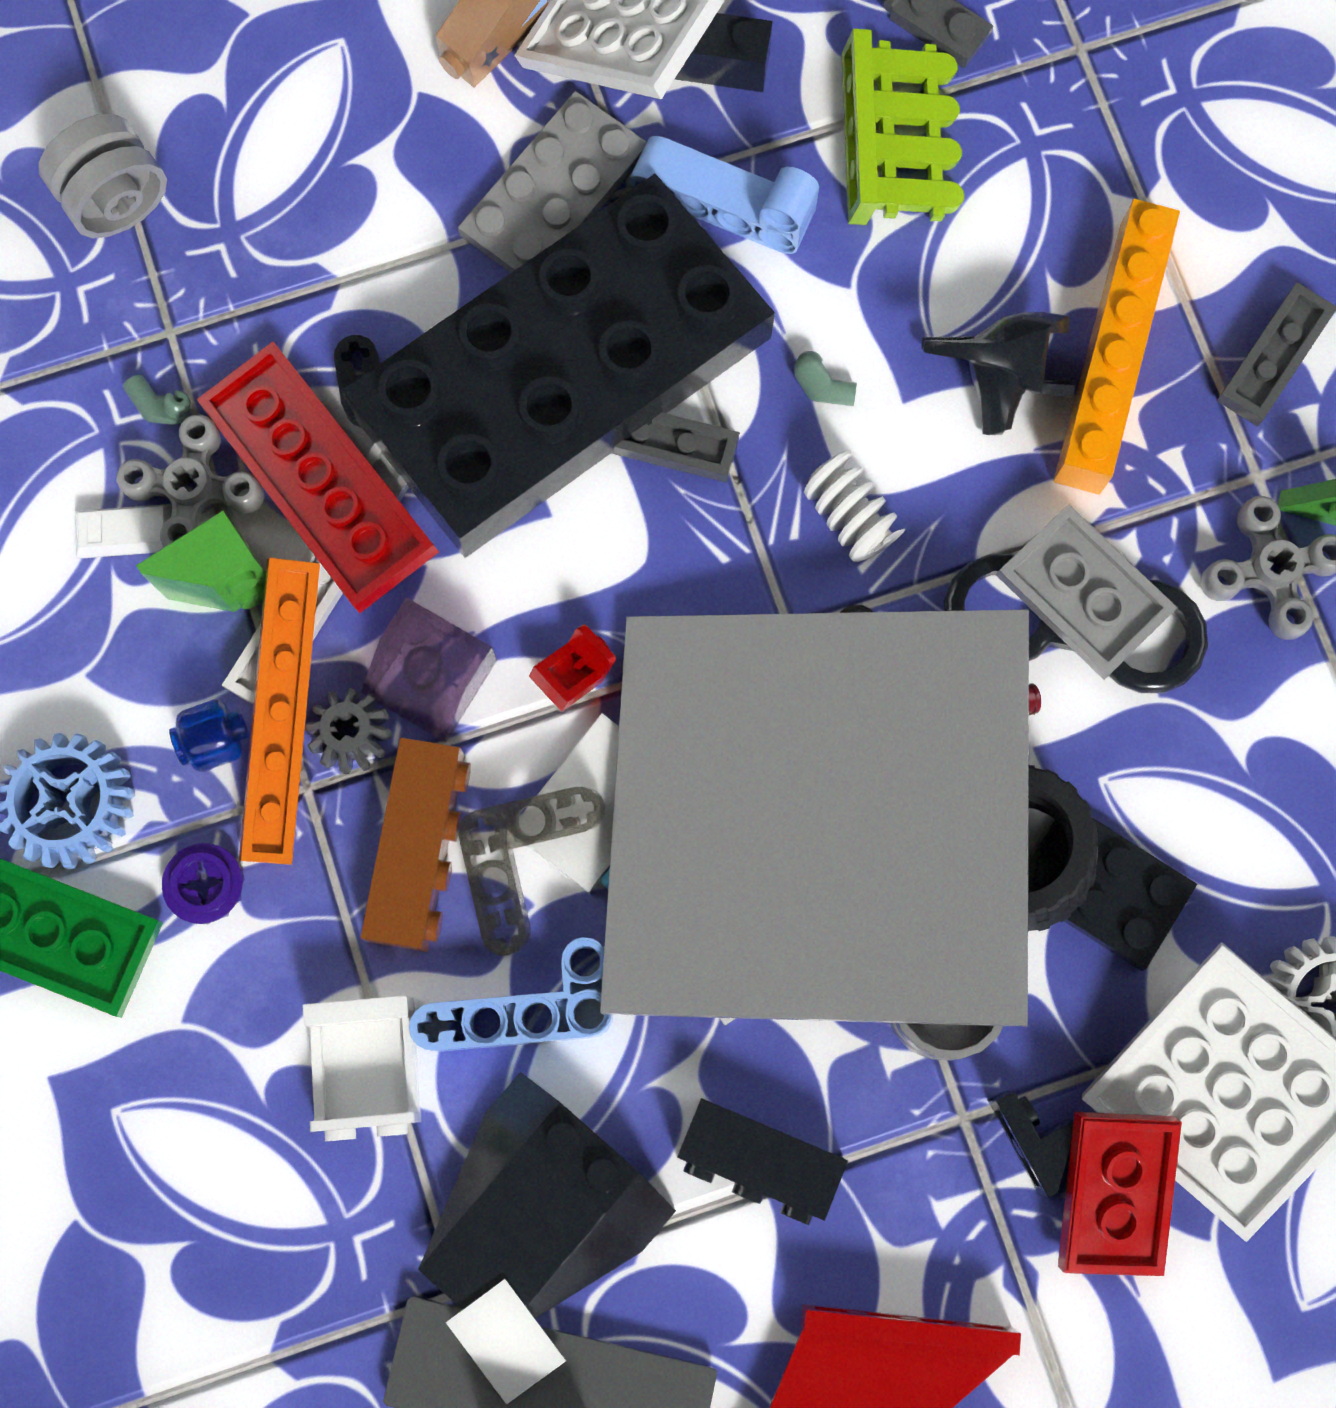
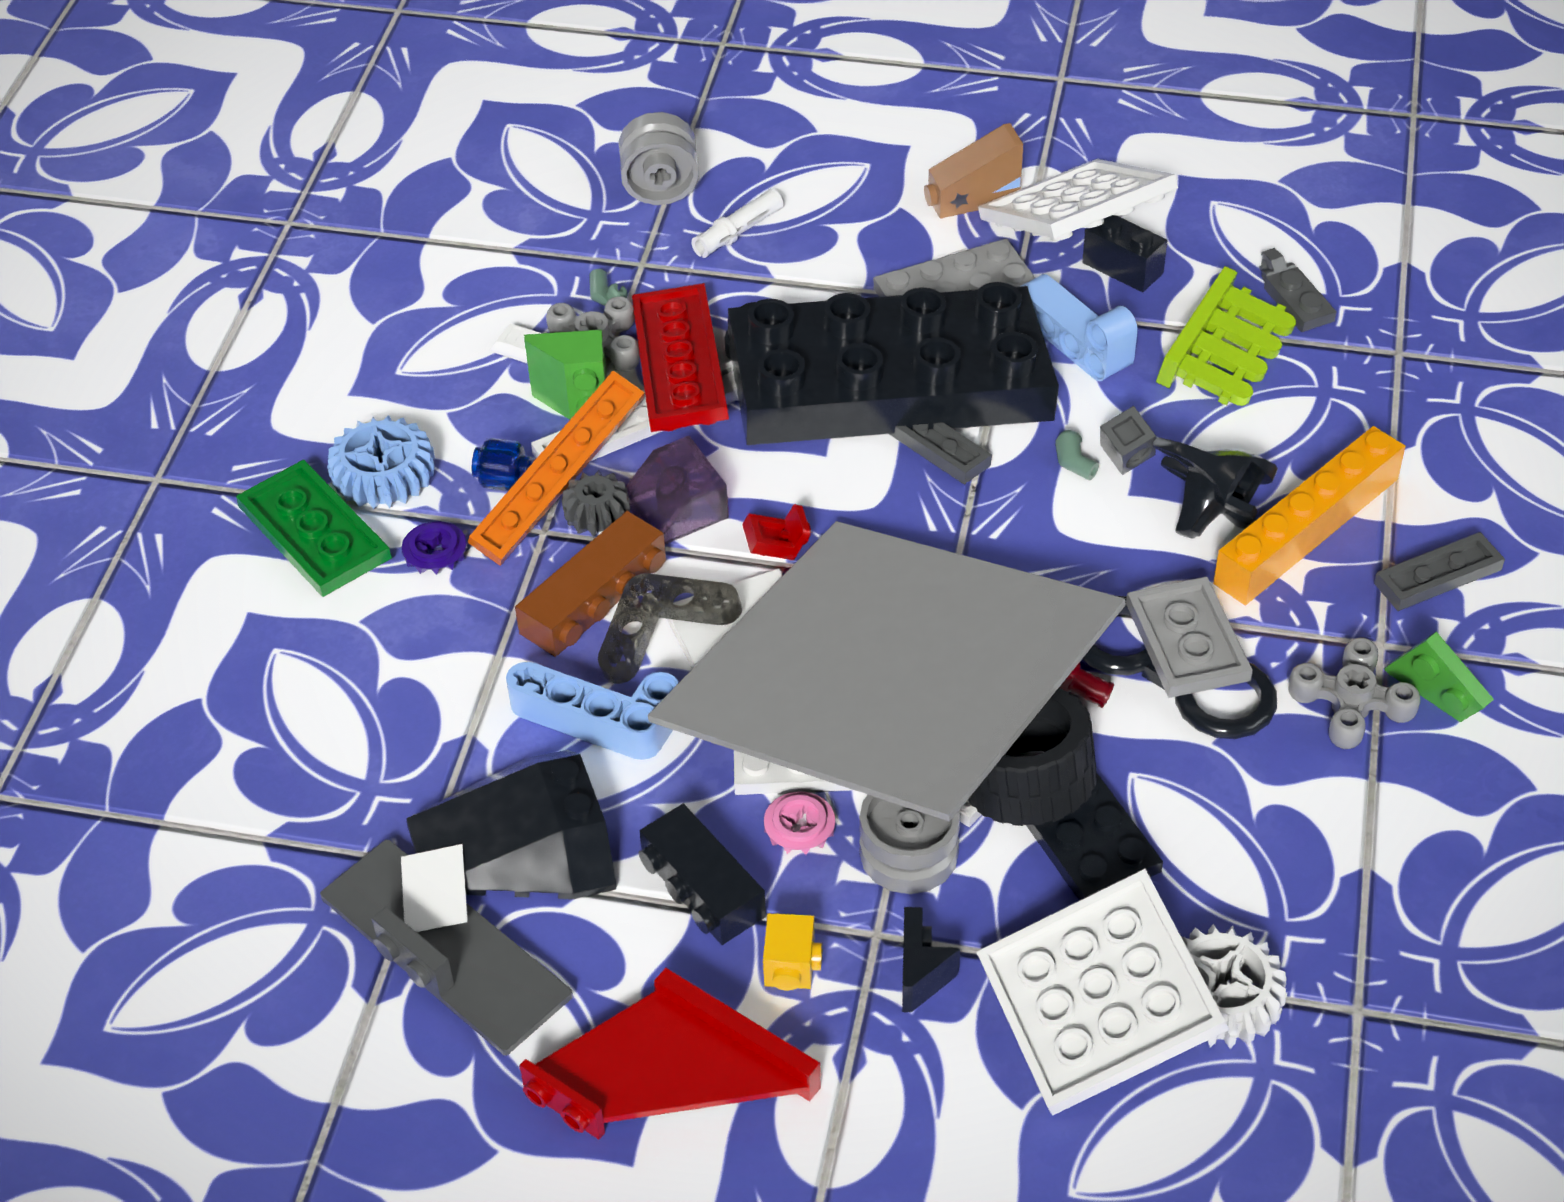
camera: 30 degrees right, 30 degrees down
white panel [303,995,421,1141] -> none
white piece [804,450,905,562] -> none
red tile [1057,1112,1182,1276] -> none
none -> white pin [691,188,783,258]
none -> yellow brick [763,913,822,991]
none -> bright pink gear [764,792,835,855]
none -> dark grey brick [1100,406,1156,475]

